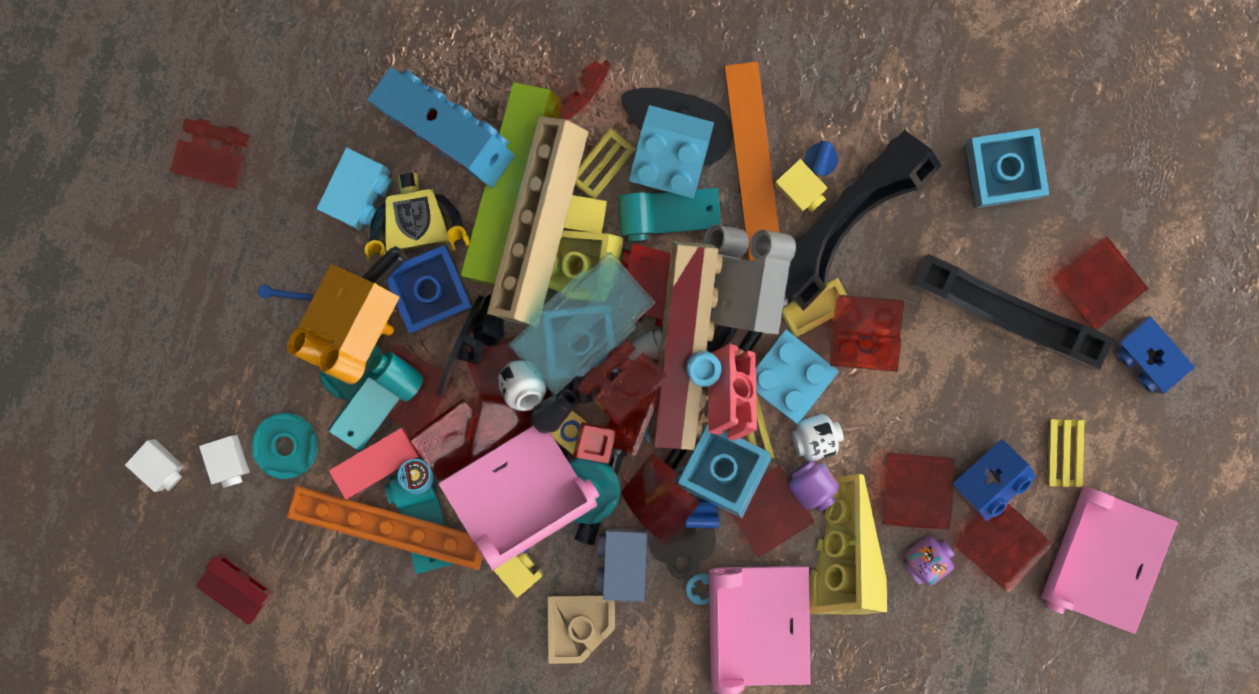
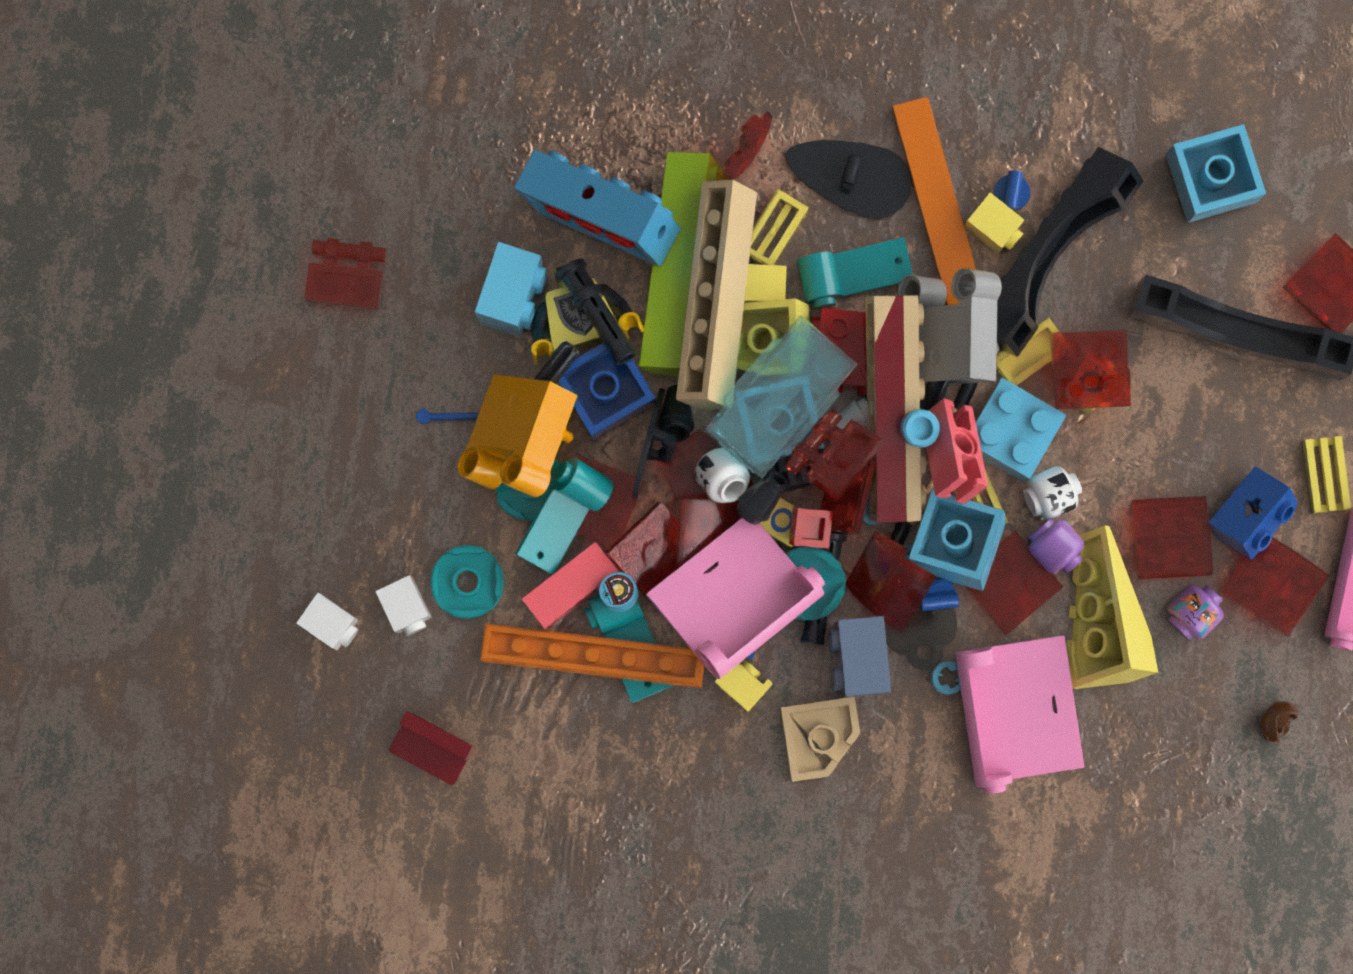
camera: 10 degrees left, 5 degrees down
medium azure brick [629,105,714,199] -> none
none -> black pin [556,258,637,366]
none -> reddish brown plate [1258,701,1299,745]

